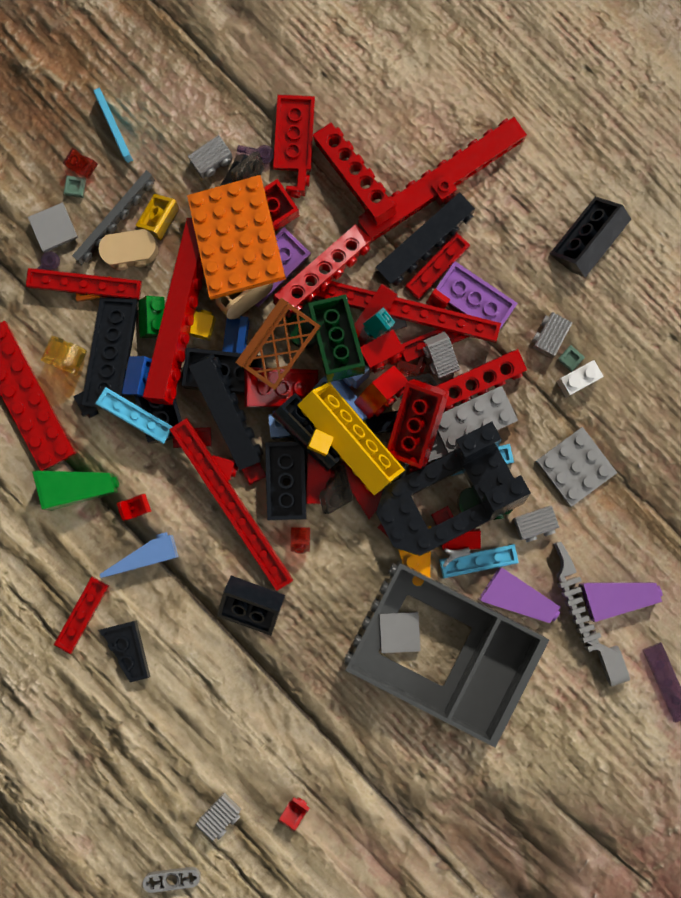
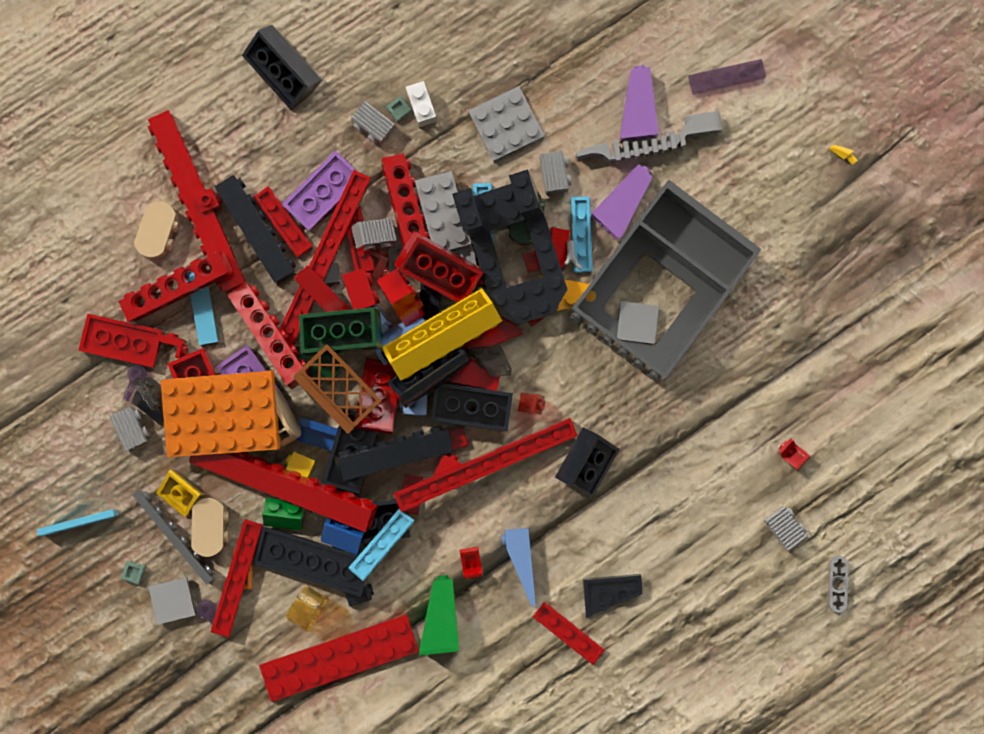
camera: 85 degrees left, 0 degrees up
clear red bracket [63,148,98,179] -> none
yellow tile [307,429,334,456] -> none
teal slope [363,307,395,339] -> none
red tile [426,288,450,309] -> none
none -> tan brick [134,201,180,260]
none -> medium azure tile [189,271,219,346]
none -> yellow bar [828,145,858,165]

